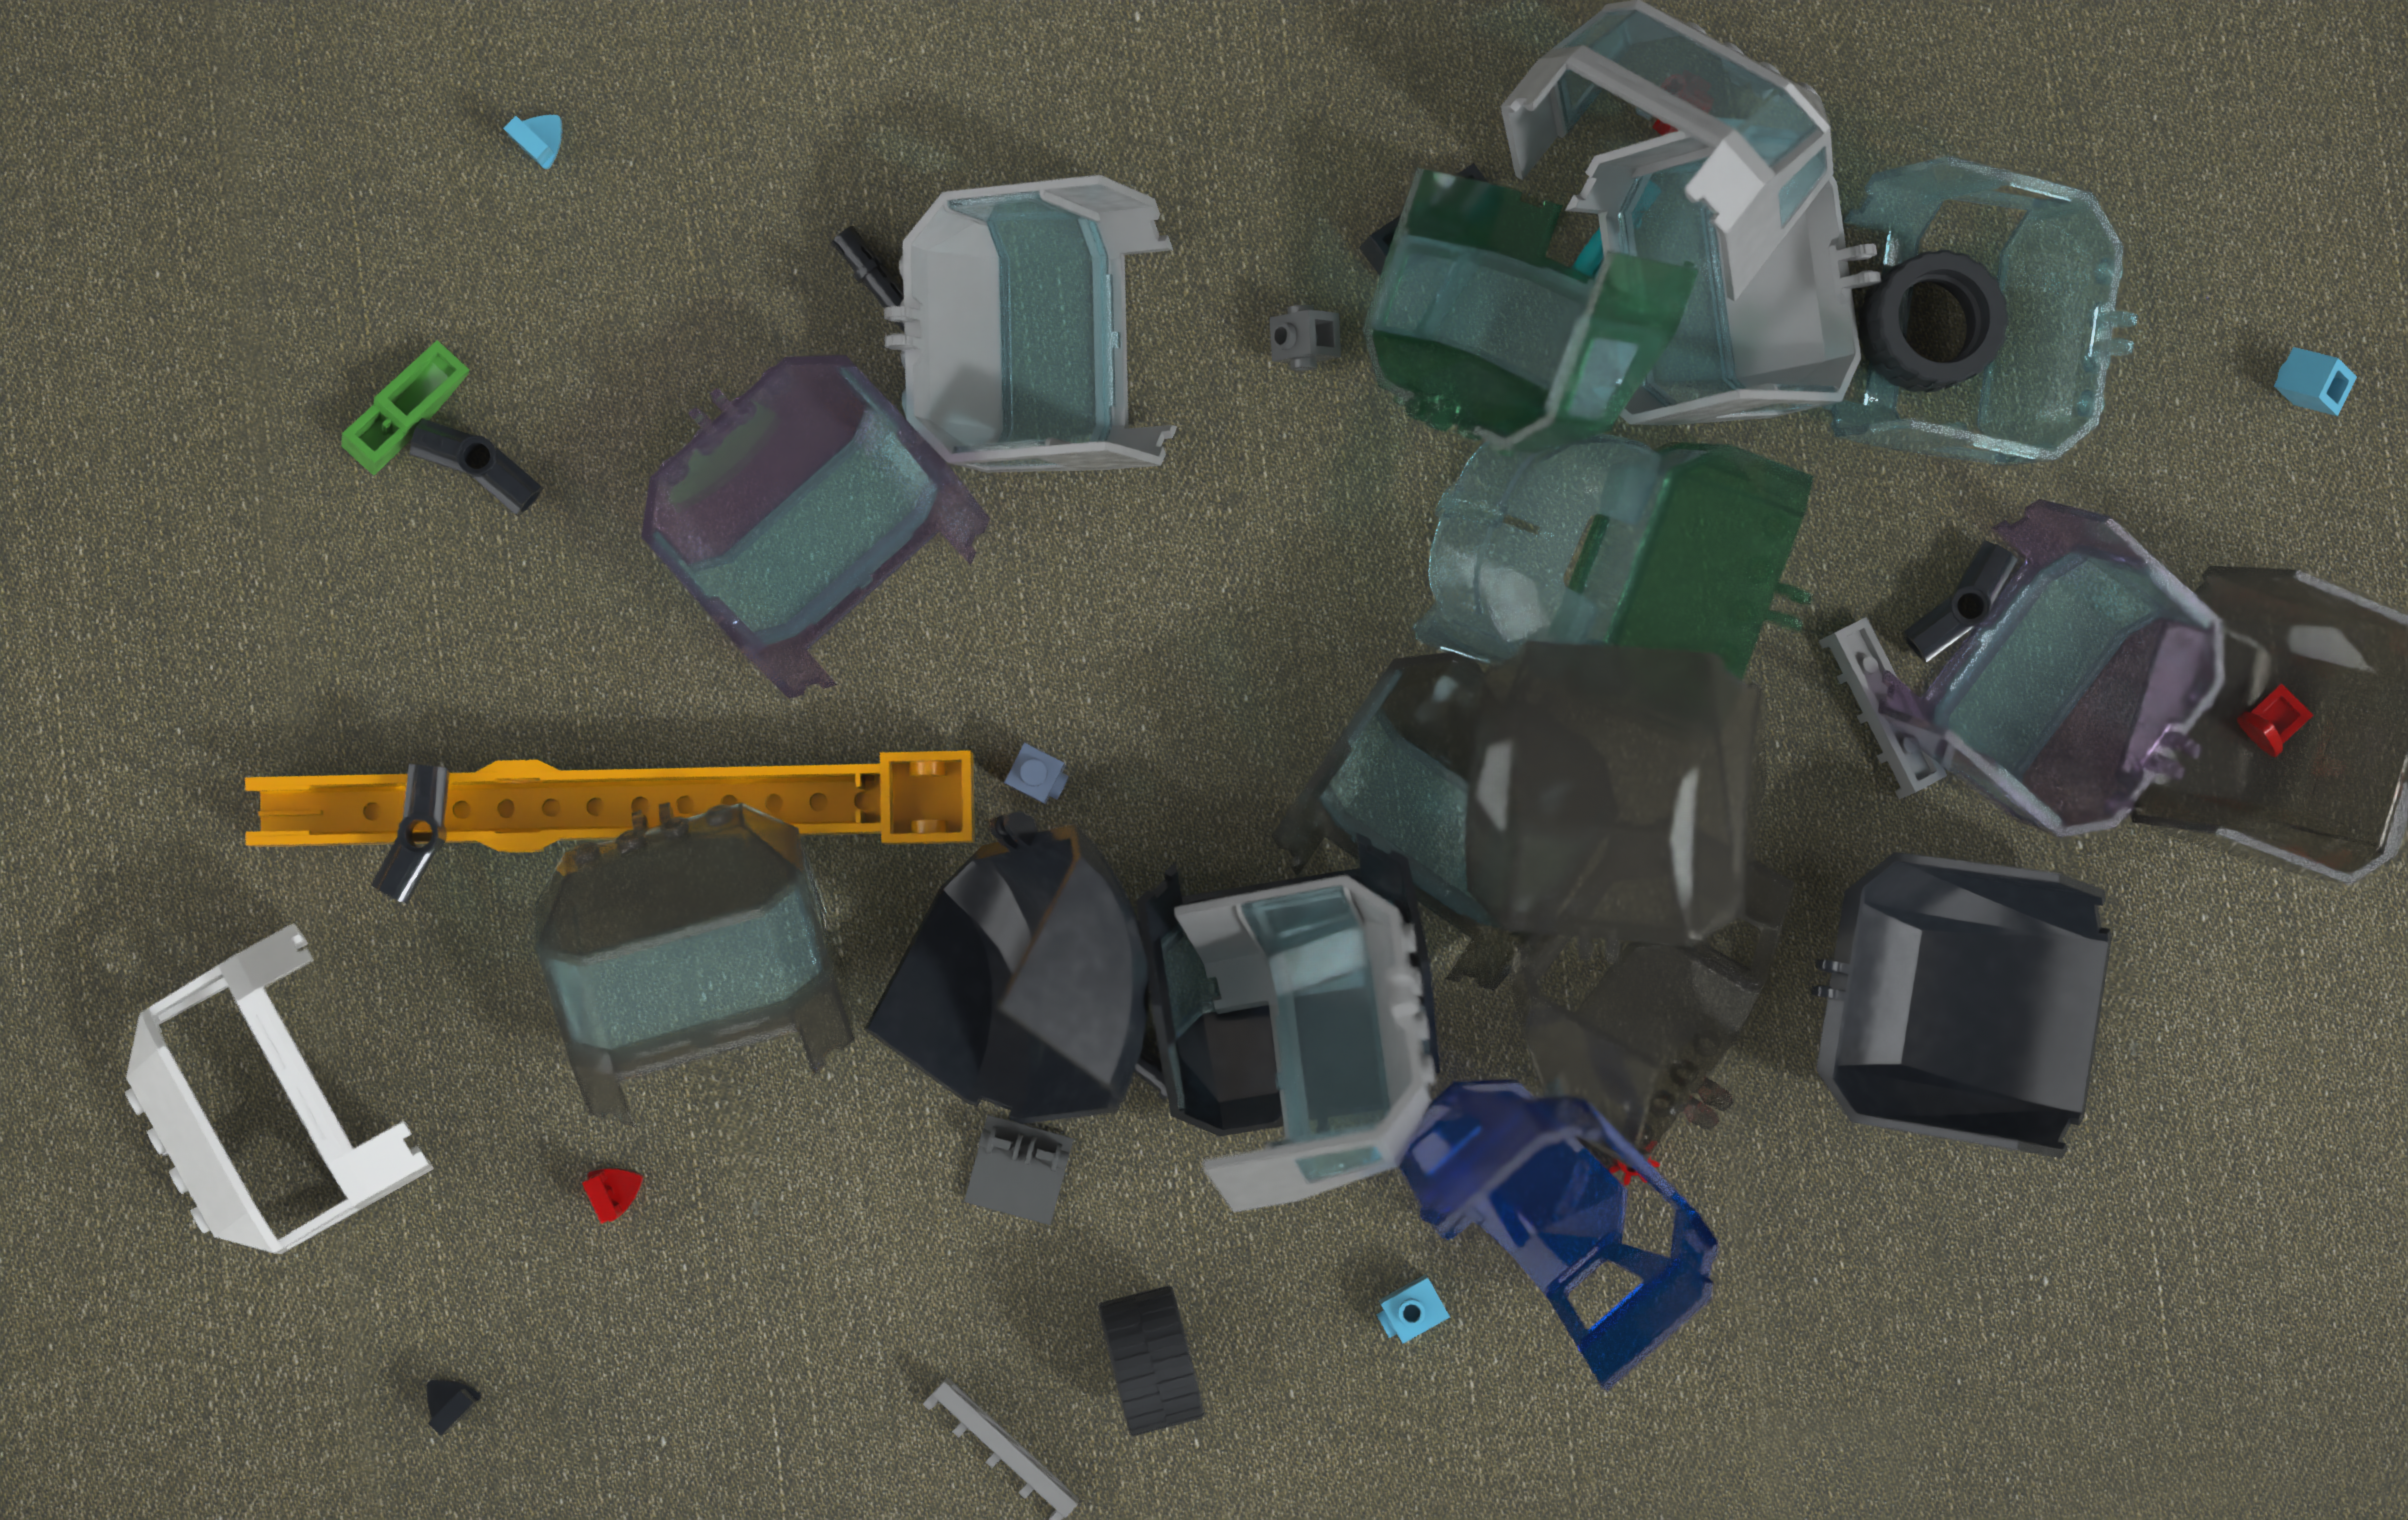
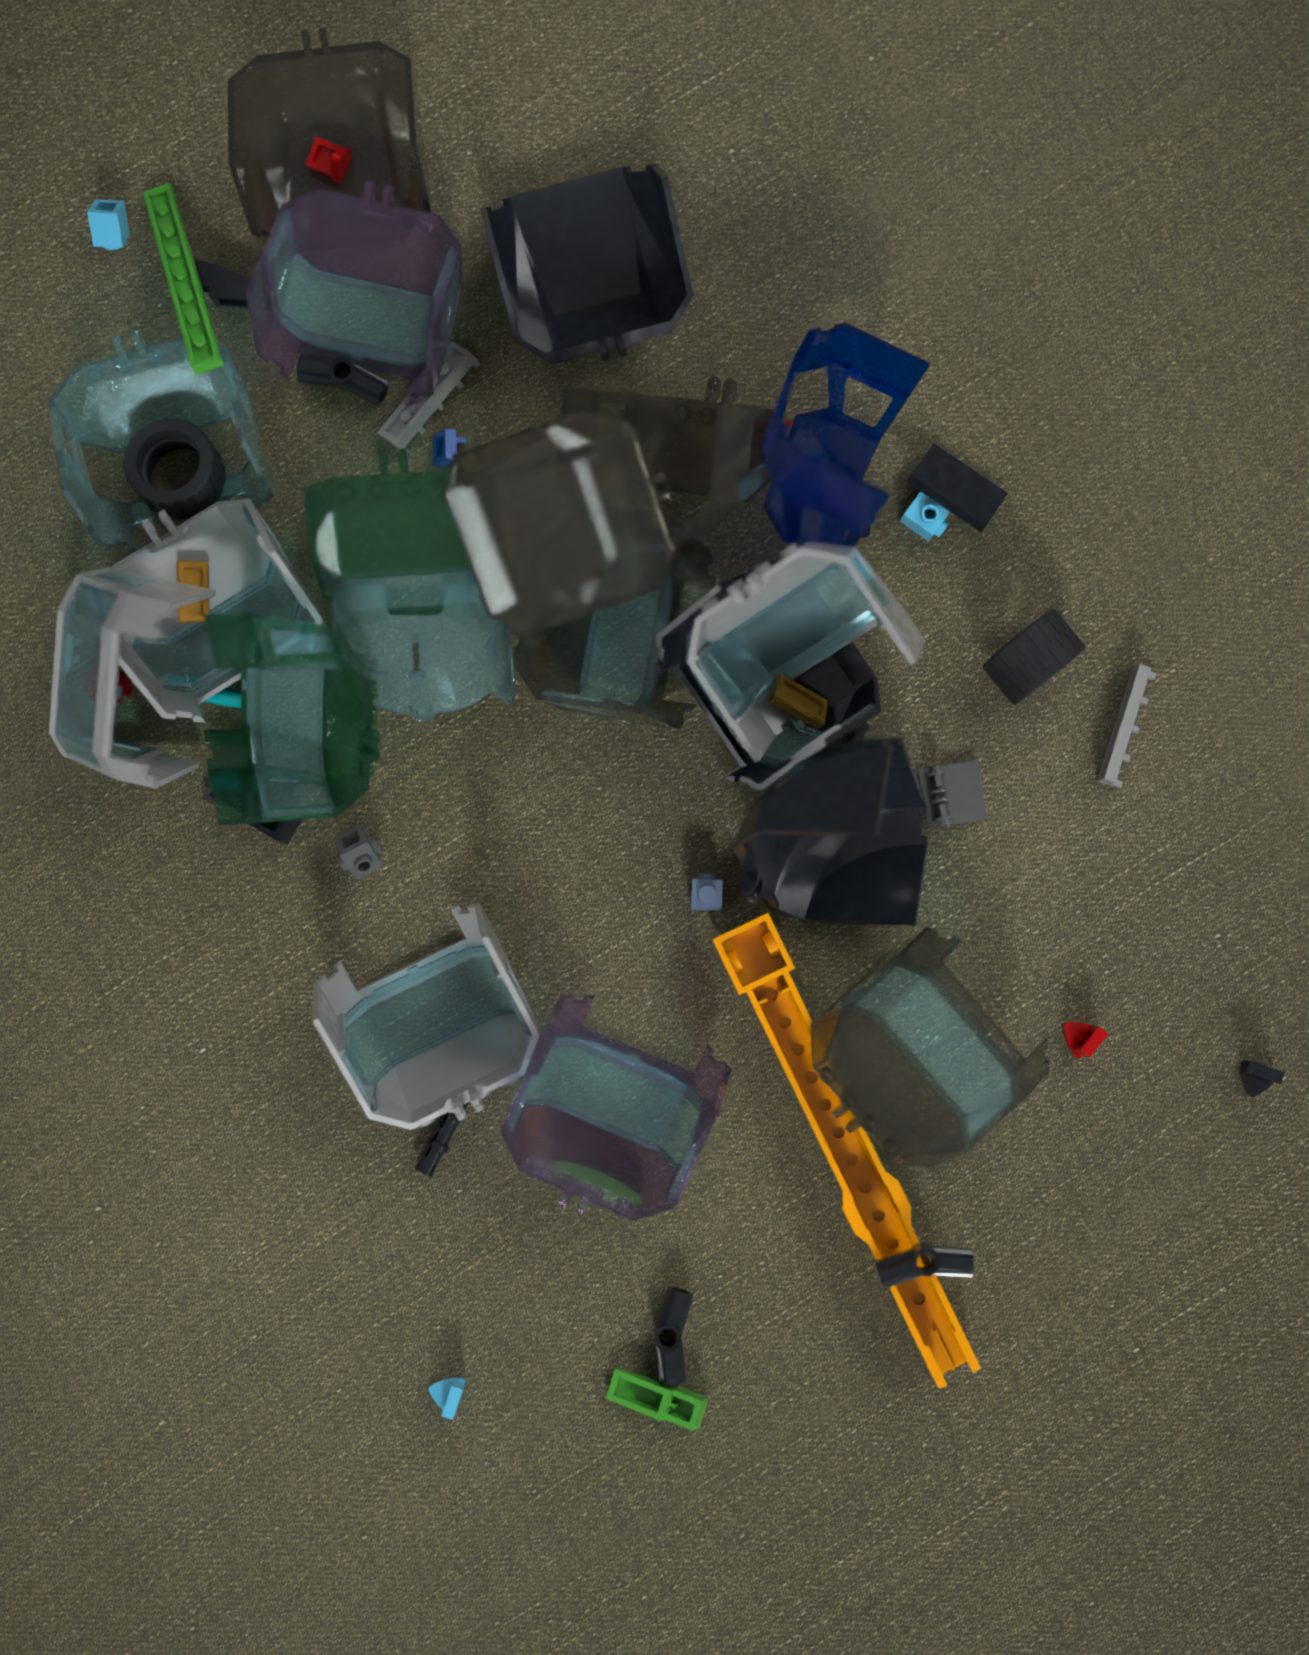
camera: 110 degrees left, 0 degrees up
white windscreen [125,923,434,1254] -> none
none -> bright green tile [142,183,224,375]
none -> pearl gold tile [176,561,210,623]
none -> black slope [194,260,276,311]
none -> blue tile [433,429,466,467]
none -> pearl gold tile [769,673,828,729]
none -> black tile [906,443,1008,532]

